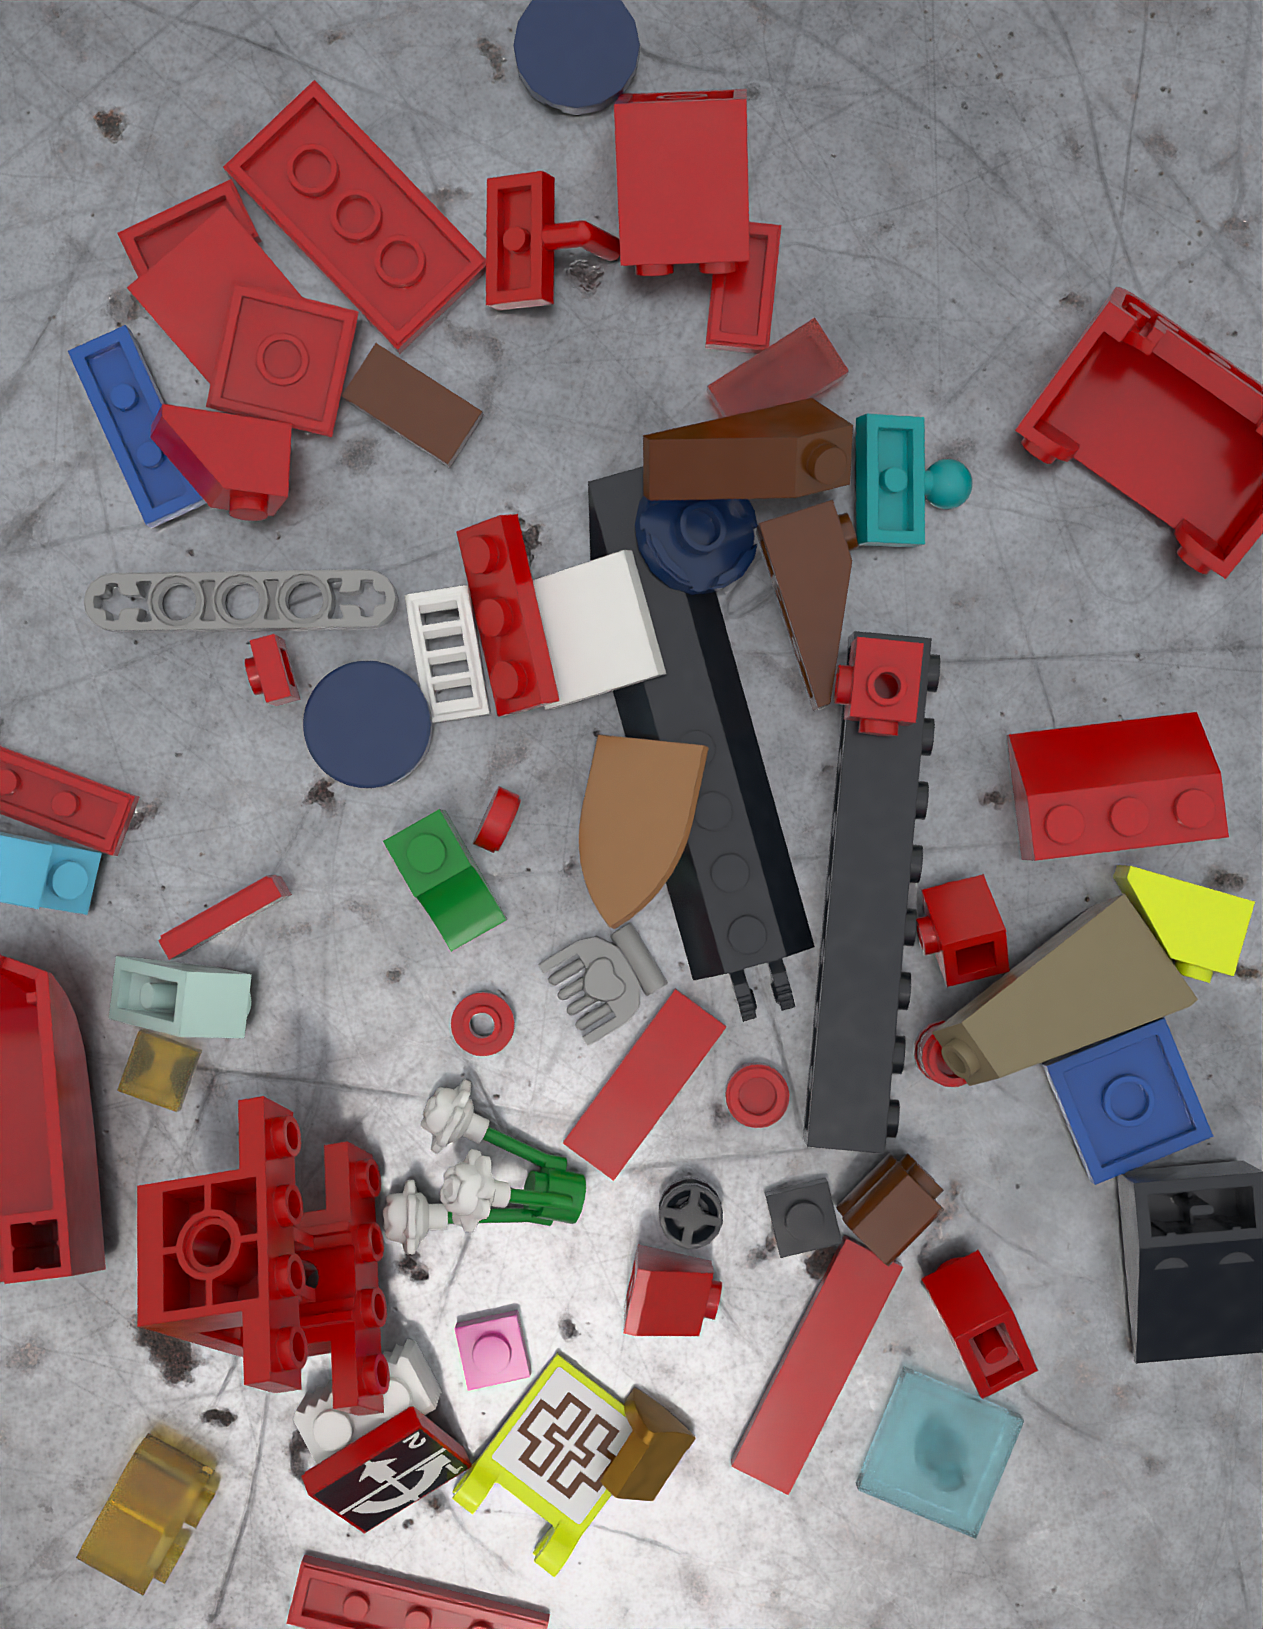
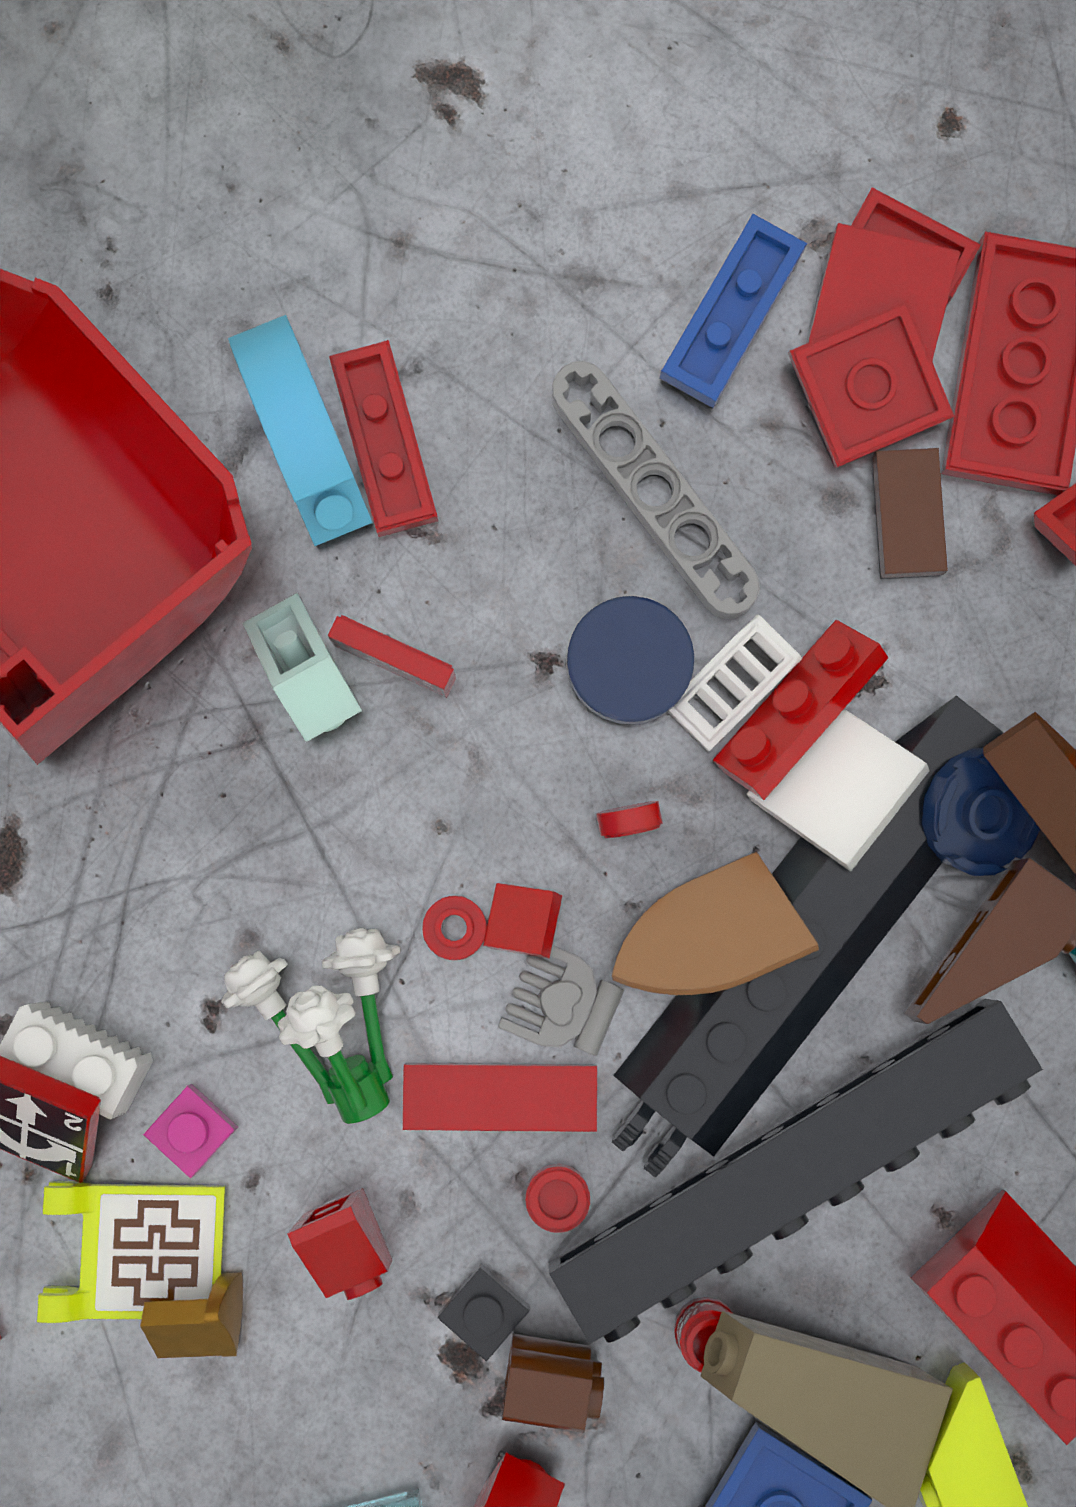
camera: 55 degrees right, 5 degrees down
clear yellow tile [117,1029,202,1112] -> none
red piece [137,1096,390,1416] -> none
red slope [150,404,292,521] -> none
red plate [245,634,301,706] -> none
green arch [383,809,508,952] -> none
black wheel [659,1177,723,1249] -> none
tile [731,1235,903,1495] -> none
red brick [834,637,924,736] -> none
red brick [916,874,1010,987] -> none
none -> red tile [483,883,562,959]

